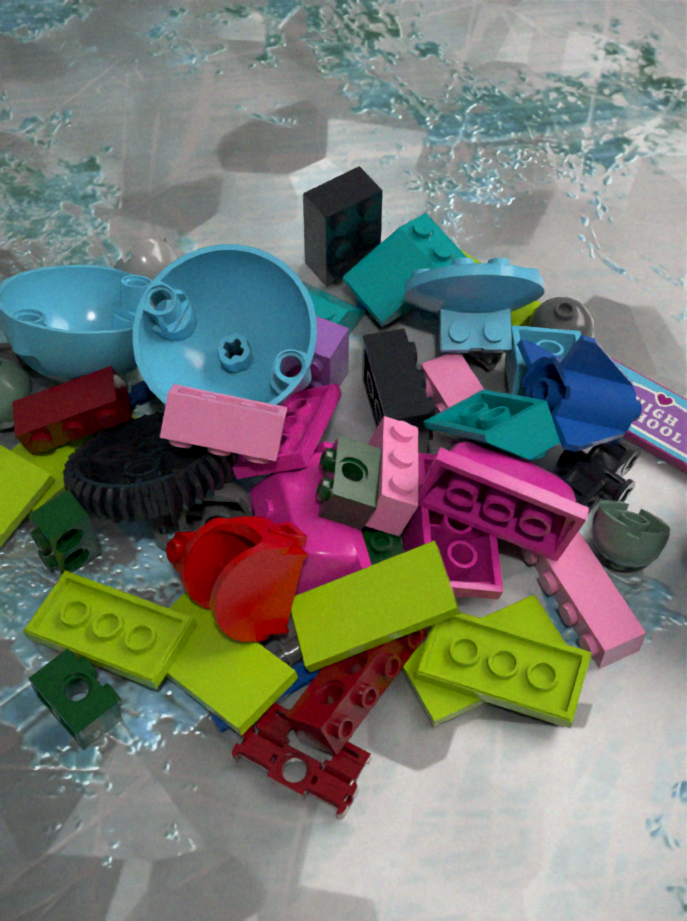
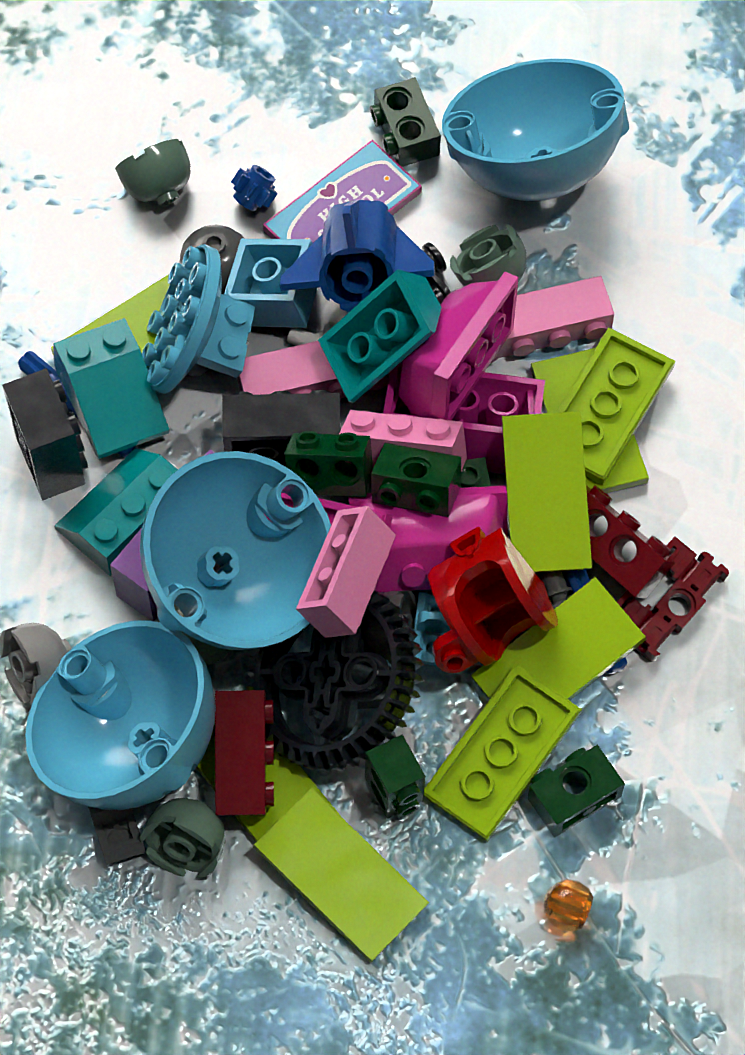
camera: 80 degrees left, 10 degrees up
none -> sand green cylinder [115,139,191,206]
none -> blue gear [231,164,278,211]
none -> dark green brick [285,431,373,497]

